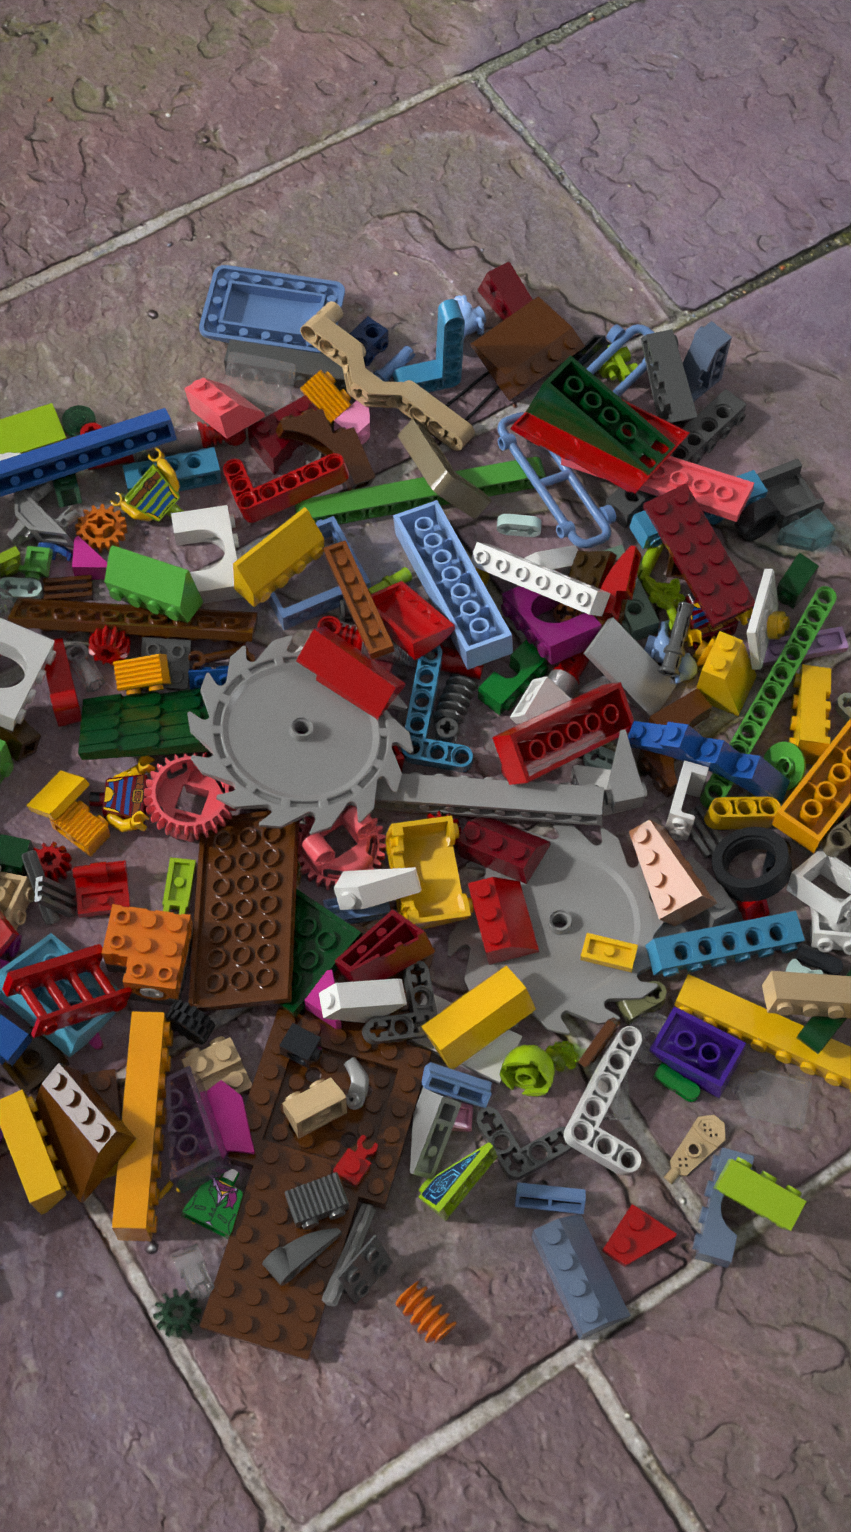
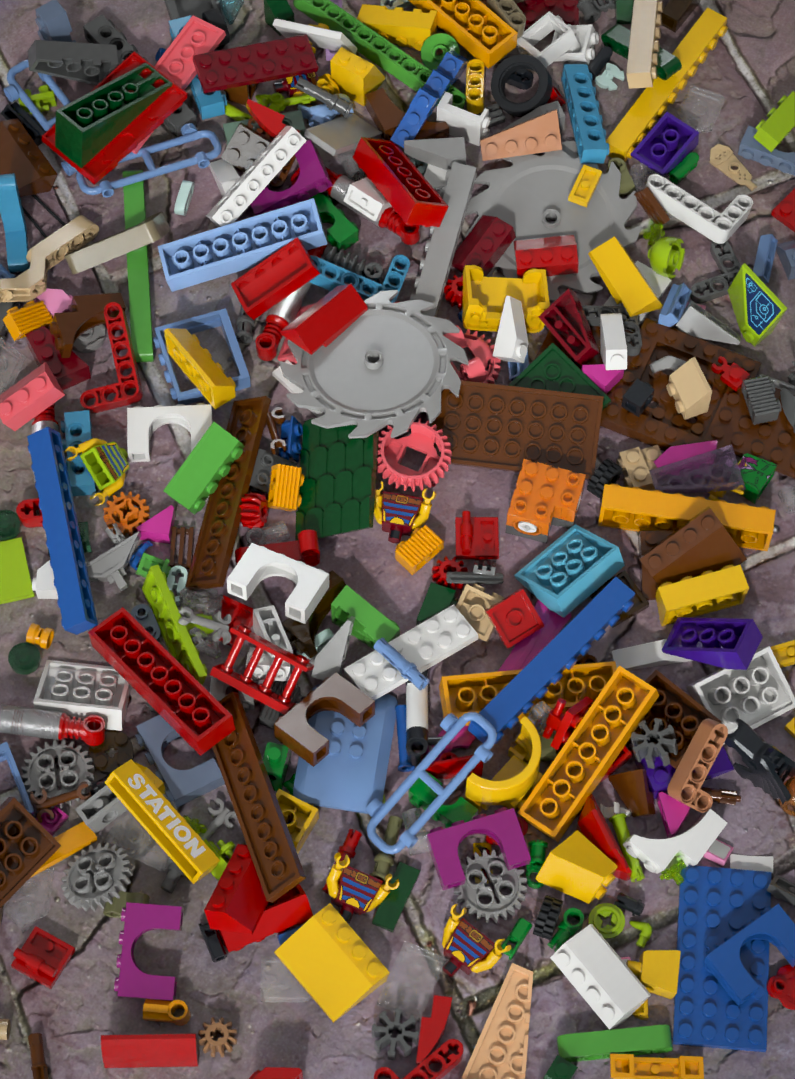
camera: 80 degrees left, 0 degrees up
red fence [2,944,132,1038] -> none
yellow tile [26,770,90,820] -> none
lime hinge [162,857,197,915] -> none
dark orange plate [323,540,395,660] -> none
lime pin [368,567,413,594] -> none

